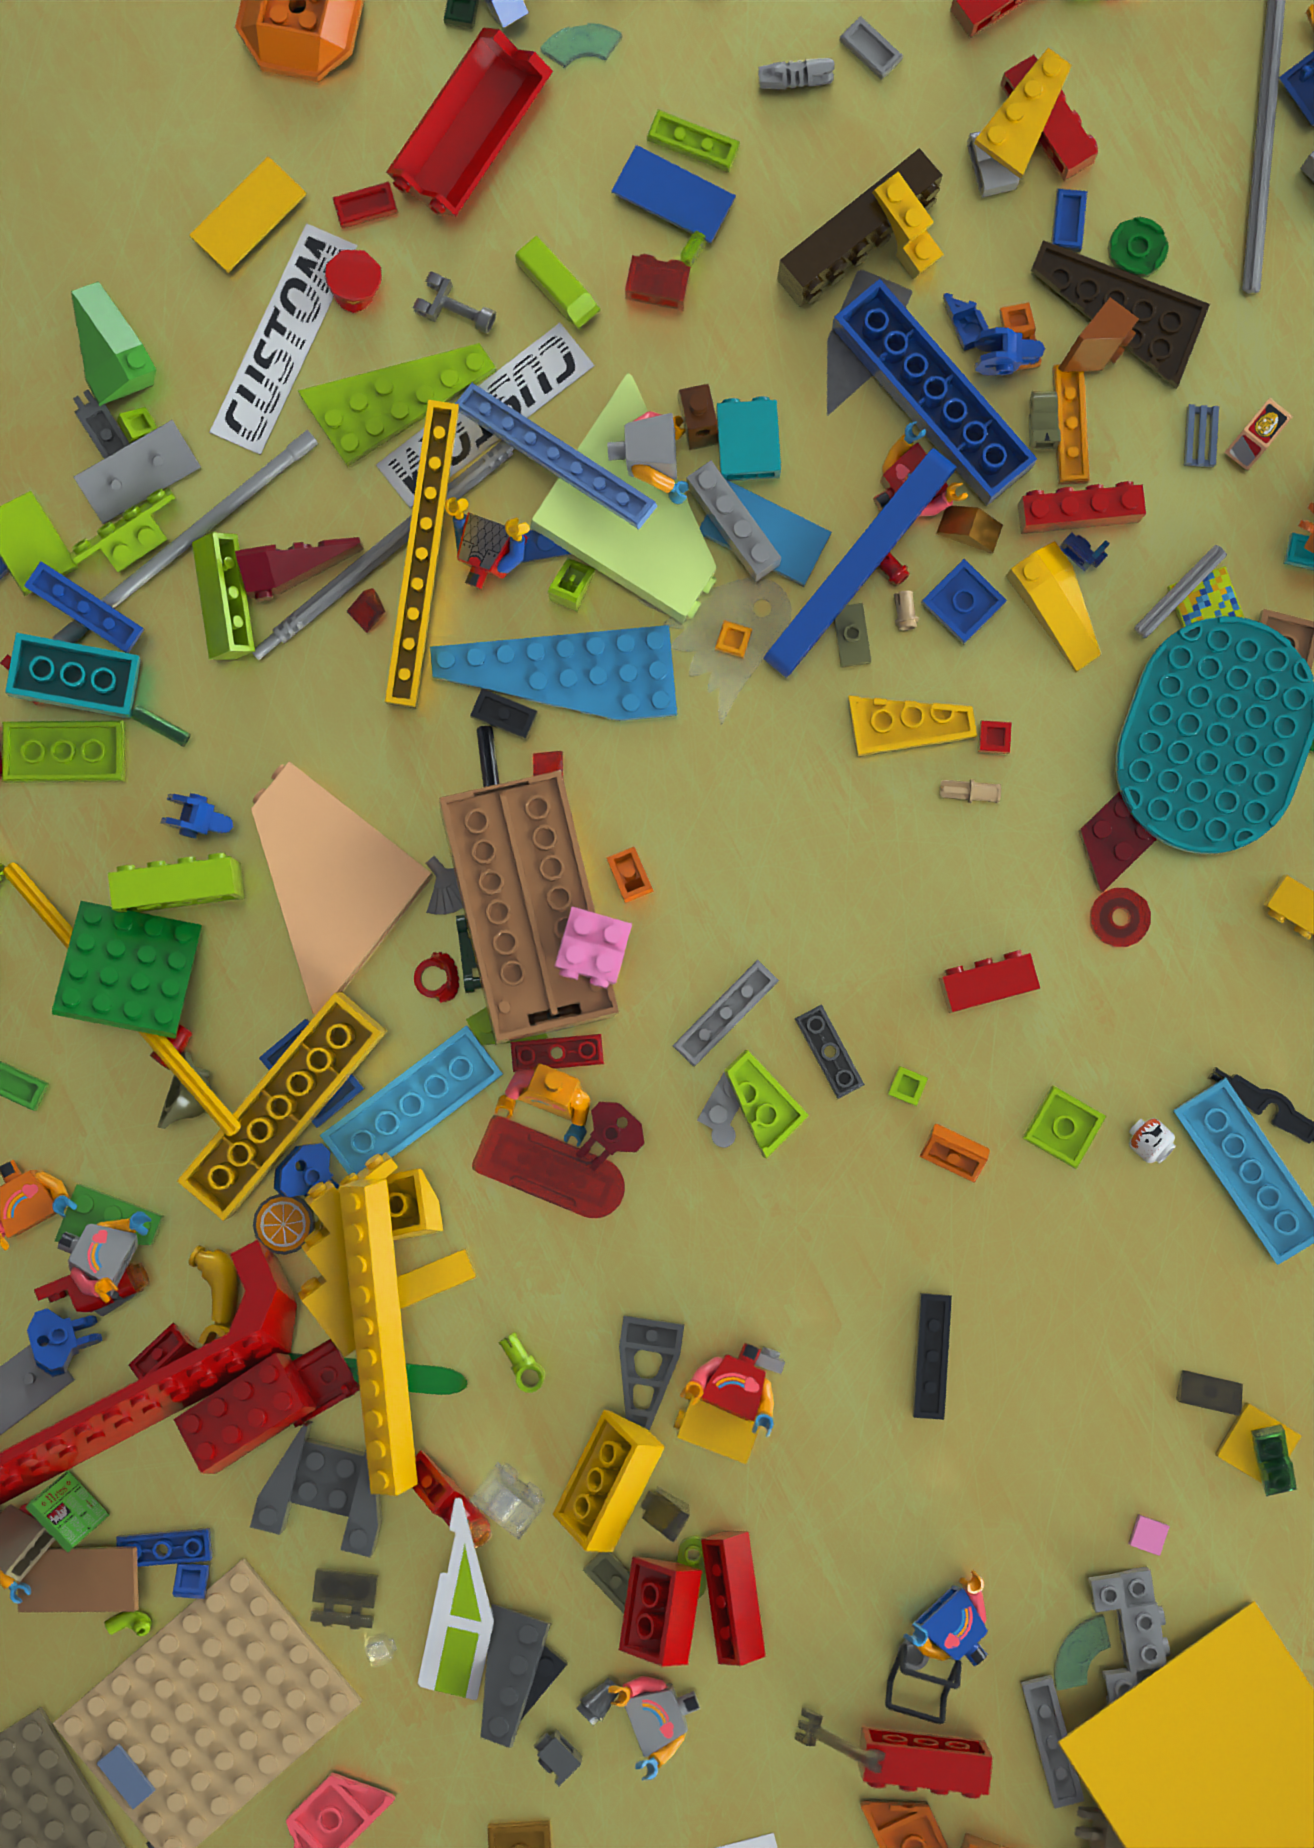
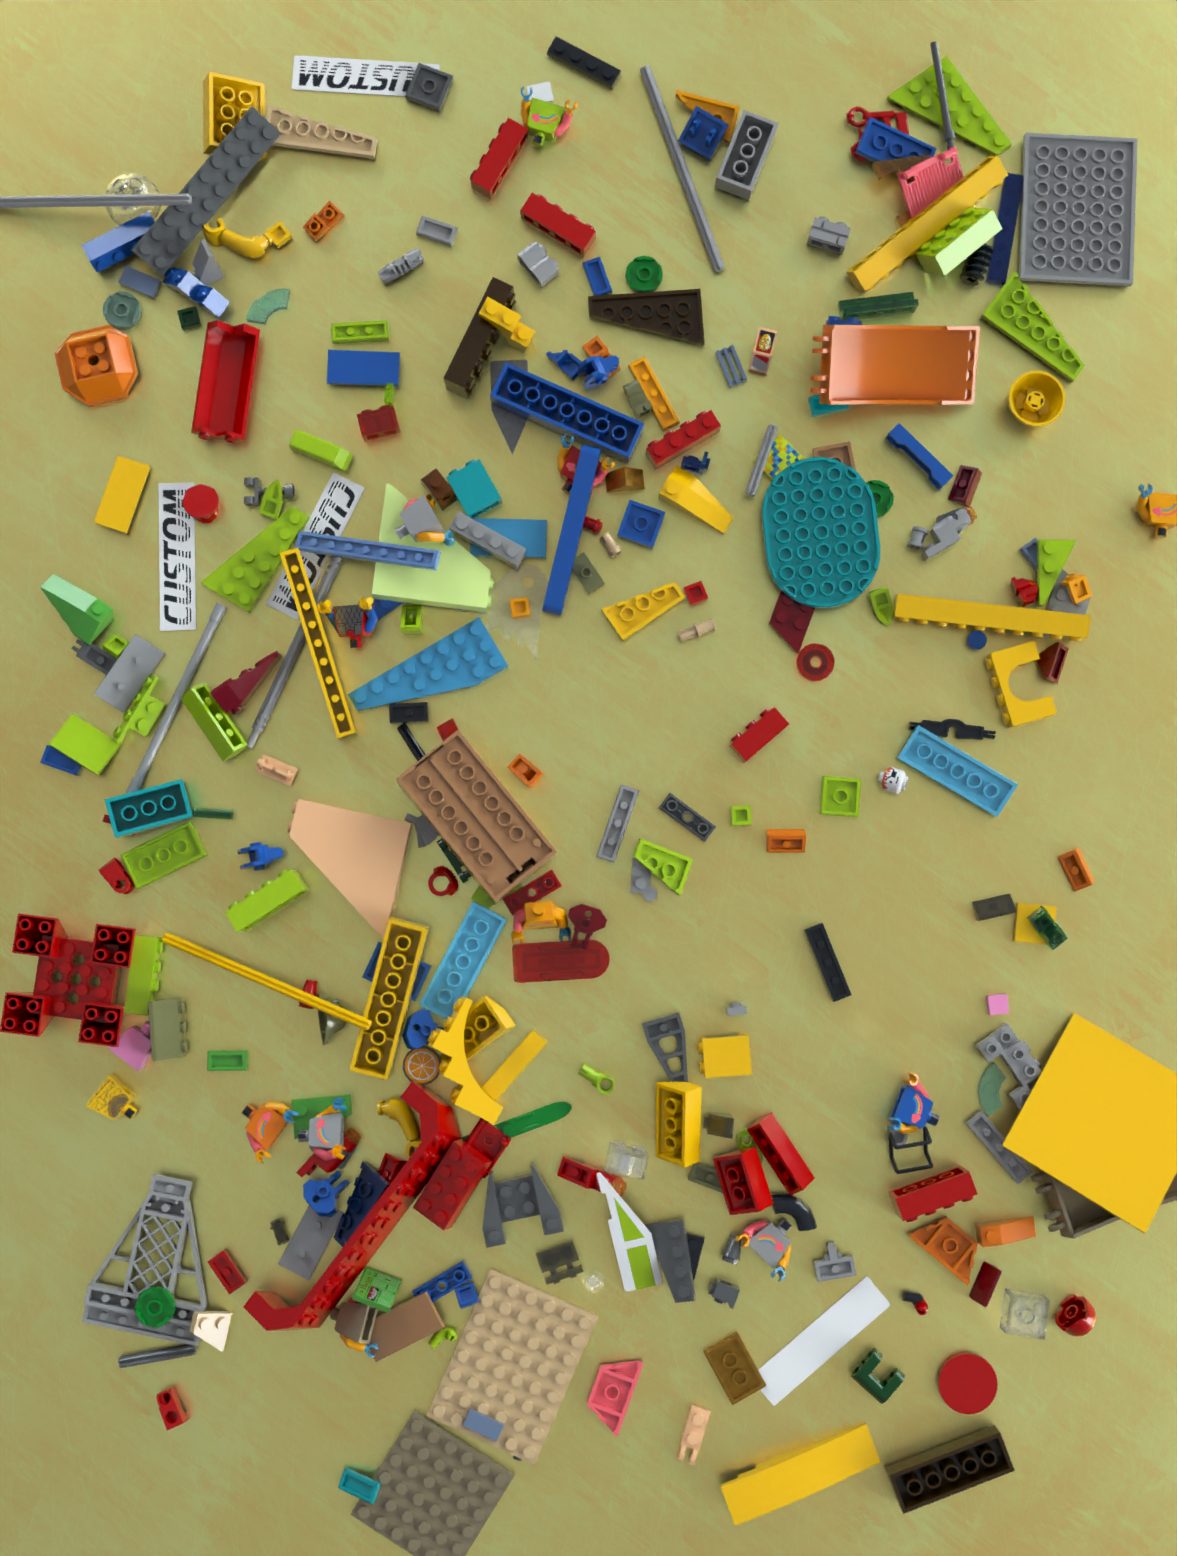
camera: 30 degrees left, 0 degrees up
blue plate [24,561,144,653] -> none
green plate [52,901,202,1039] -> none
red tile [332,181,398,229] -> none
yellow brick [339,1179,418,1496] -> none
clear red slope [346,588,386,633] -> none
bright pink plate [554,907,632,988] -> none
torso [680,1343,774,1437] -> none
clear smoke hinge [794,1708,886,1773] -> none
yellow wing [974,47,1072,179] -> none
dark orange slope [1058,297,1139,372] -> none
none -> light nougat hinge [256,754,298,787]
none -> lime plate [258,480,283,519]
none -> dark blue wing [334,1161,390,1247]
none -> black cylinder [771,1194,817,1231]
none -> light grey hinge [814,1241,856,1282]
none -> lime plate [868,586,893,626]

